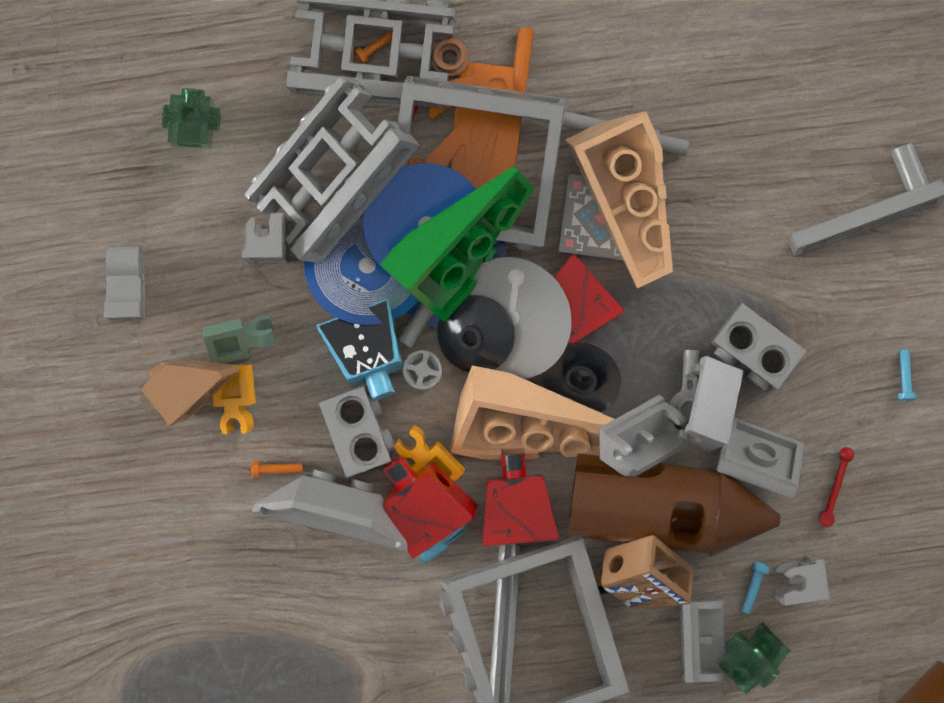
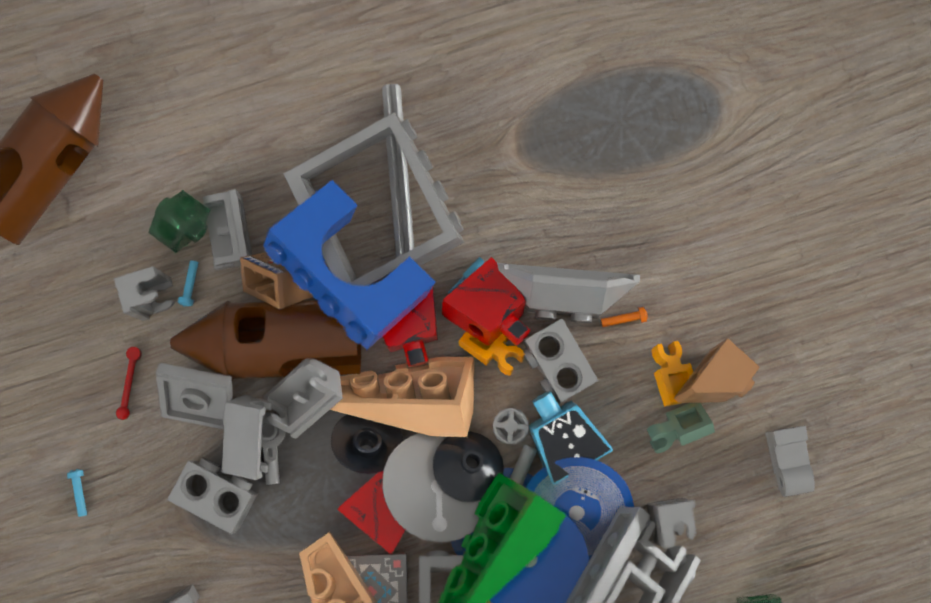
camera: 170 degrees right, 5 degrees down
none -> blue arch [263,180,436,350]

